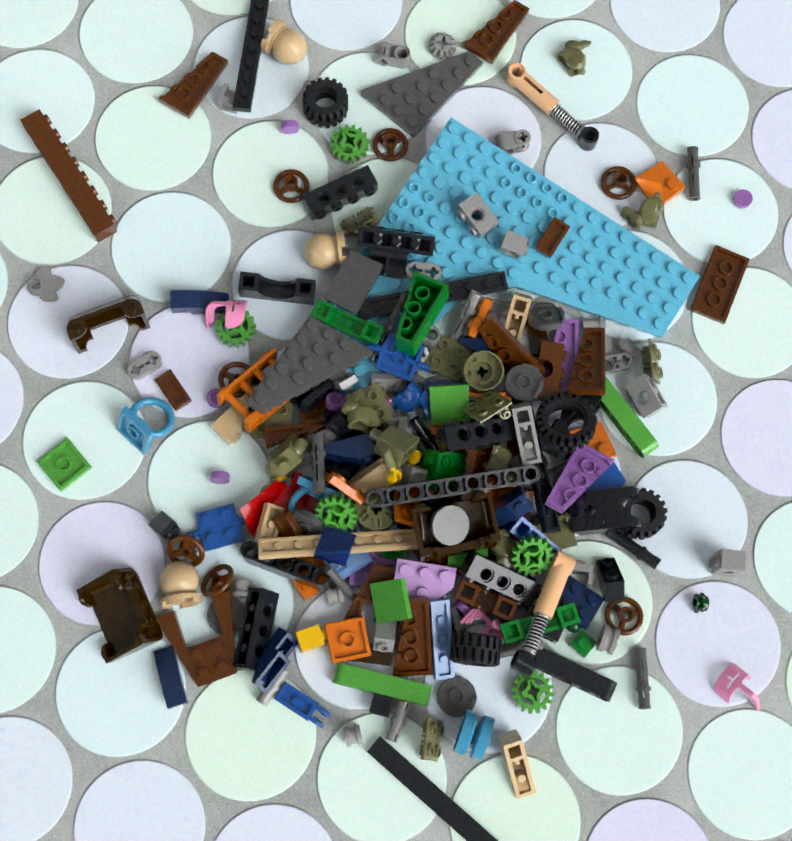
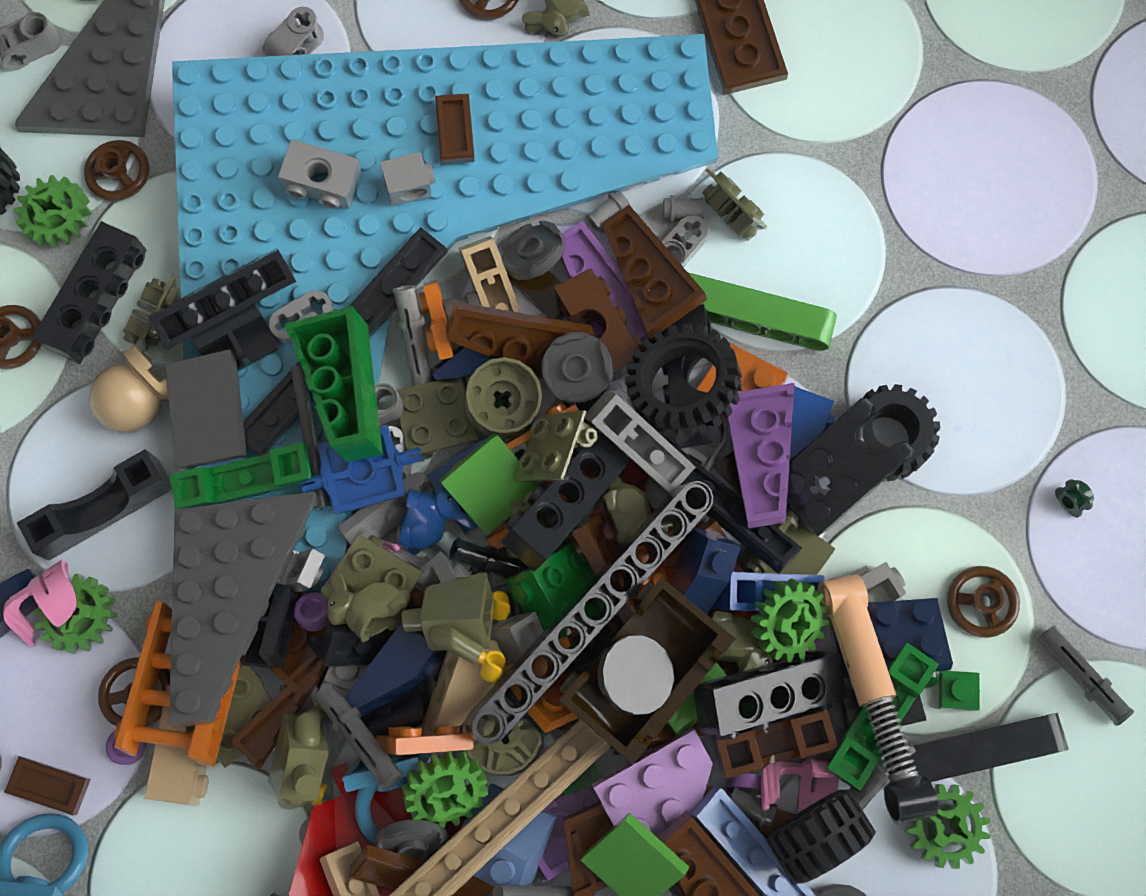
camera: 25 degrees left, 0 degrees up
medium lavender tile [210,471,230,484] -> none
clear blue piece [314,526,356,566] -> none
black slope [595,558,625,602] -> none
light grey wheel [596,624,621,655] -> none
black pin [605,531,661,569] -> none
light grey brick [625,373,668,418] -> none
light grey brick [709,549,746,576] -> none

